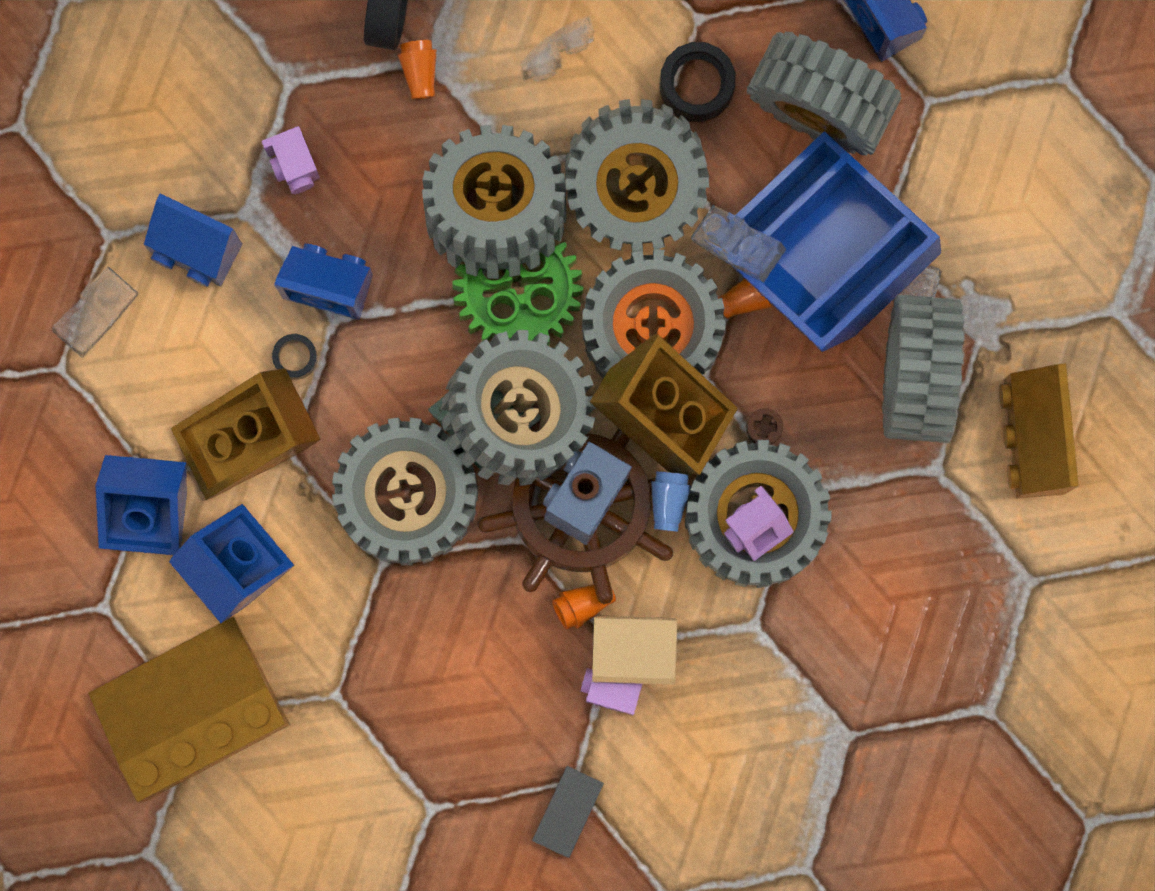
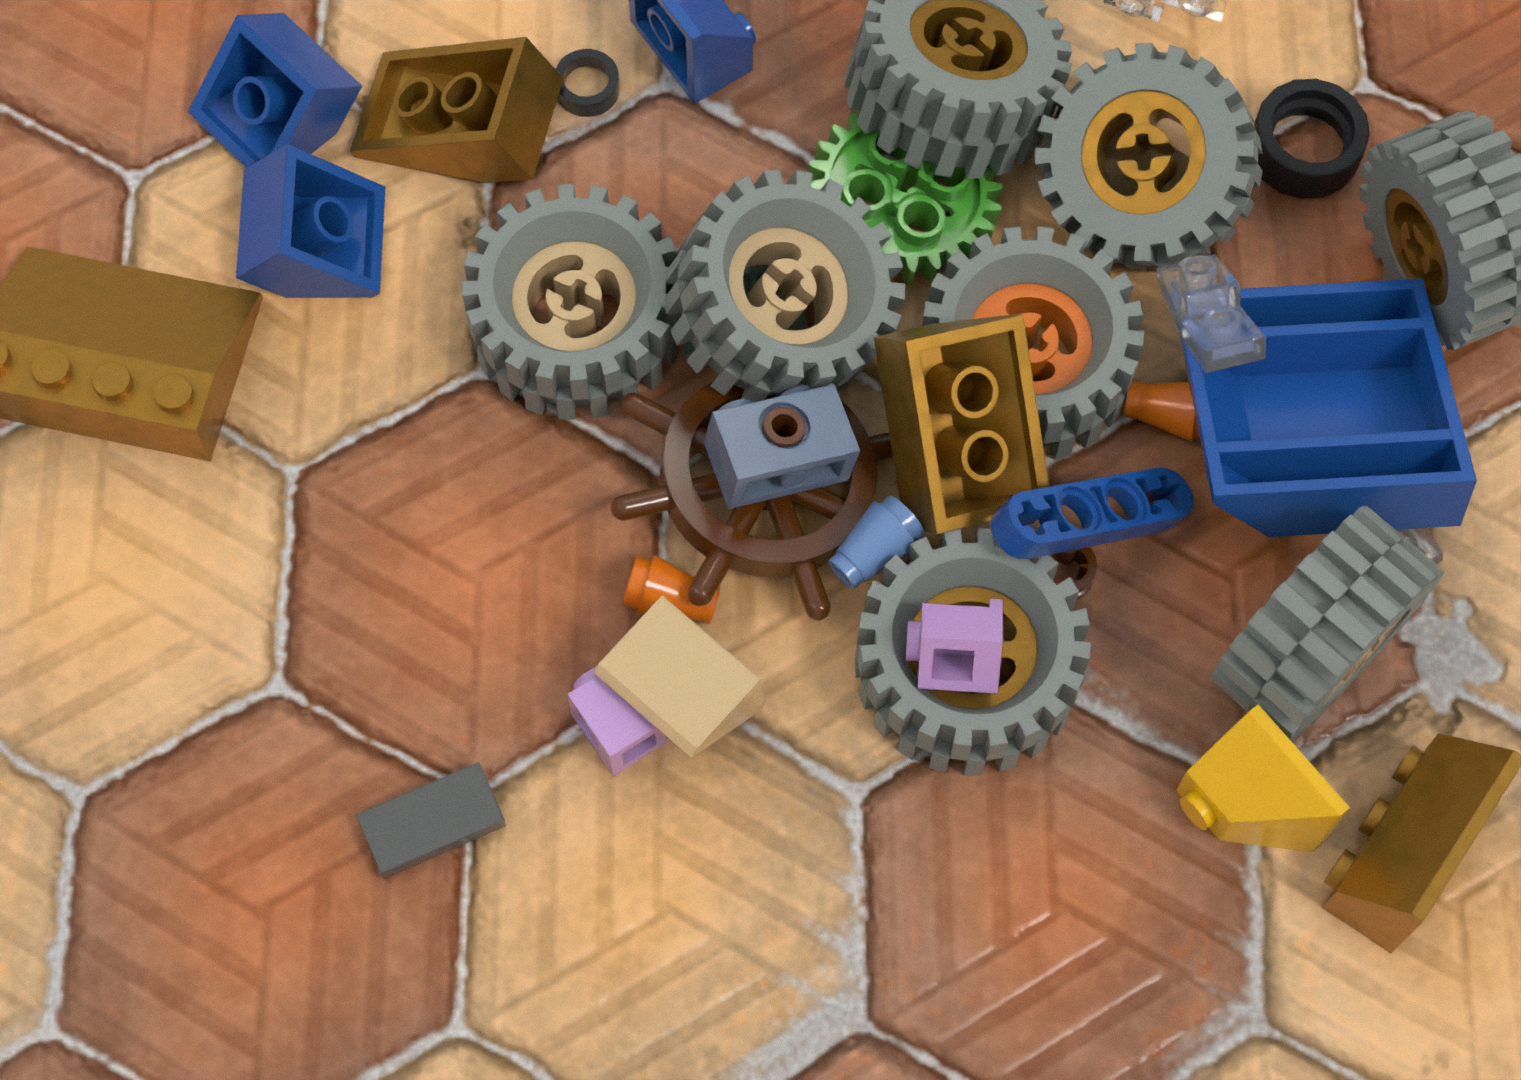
camera: 40 degrees right, 15 degrees down
none -> blue beam [990,467,1194,559]
none -> yellow slope [1176,704,1350,852]

